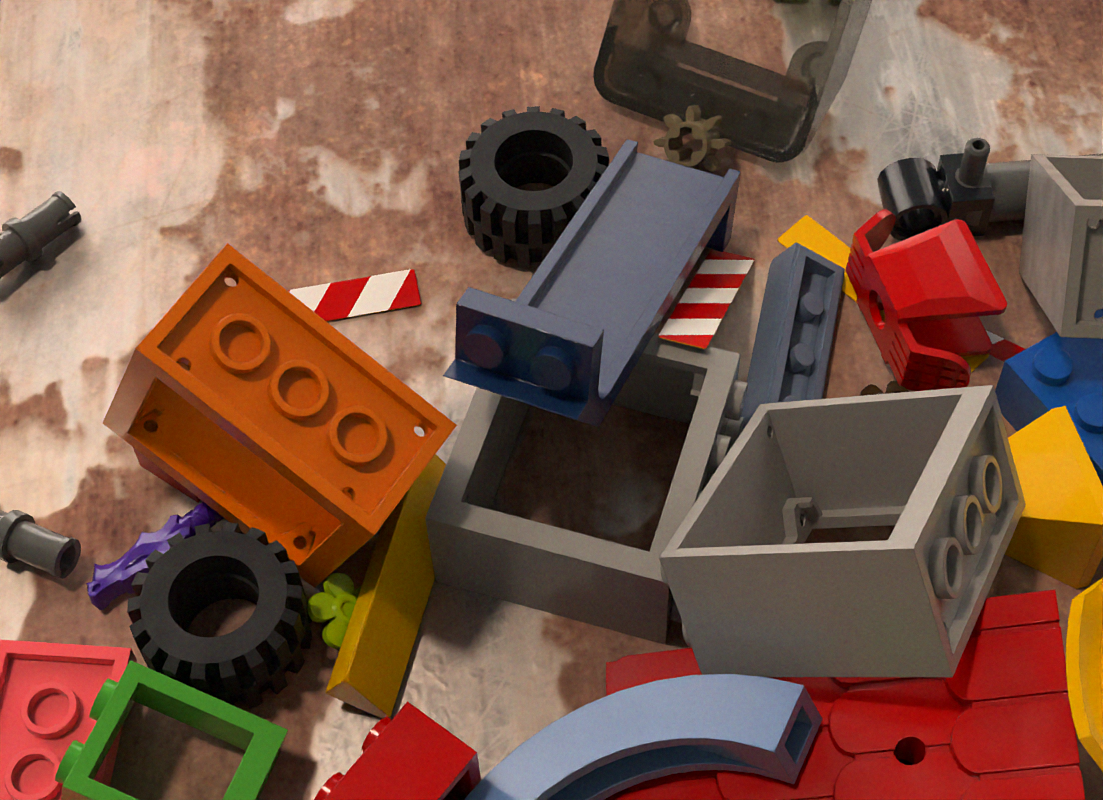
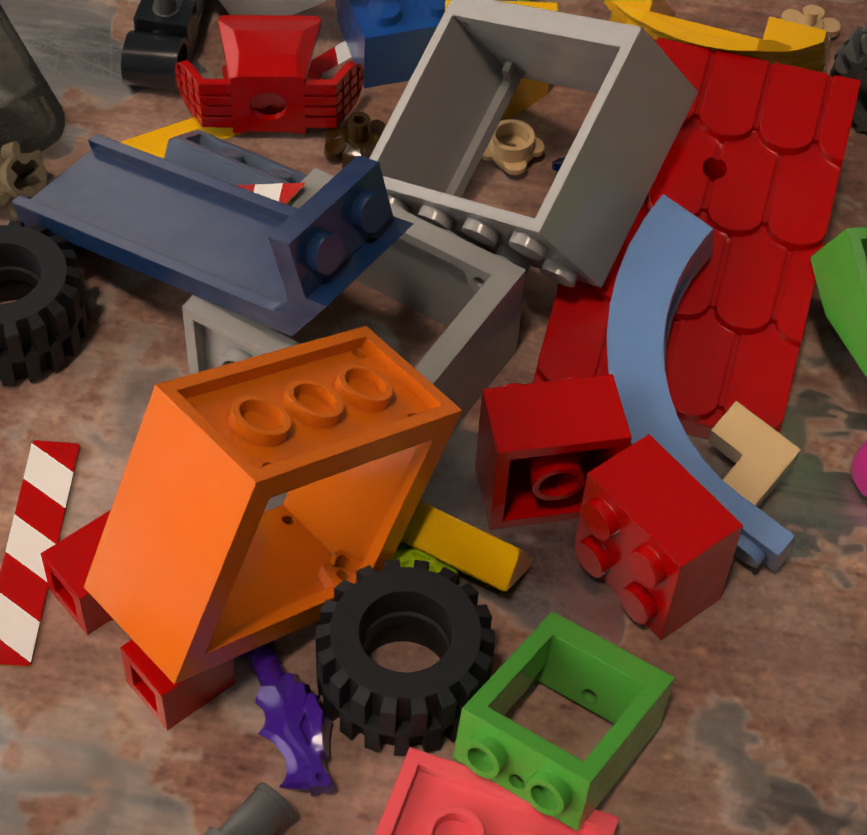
camera: 80 degrees left, 5 degrees down
none -> red brick [475,374,632,530]

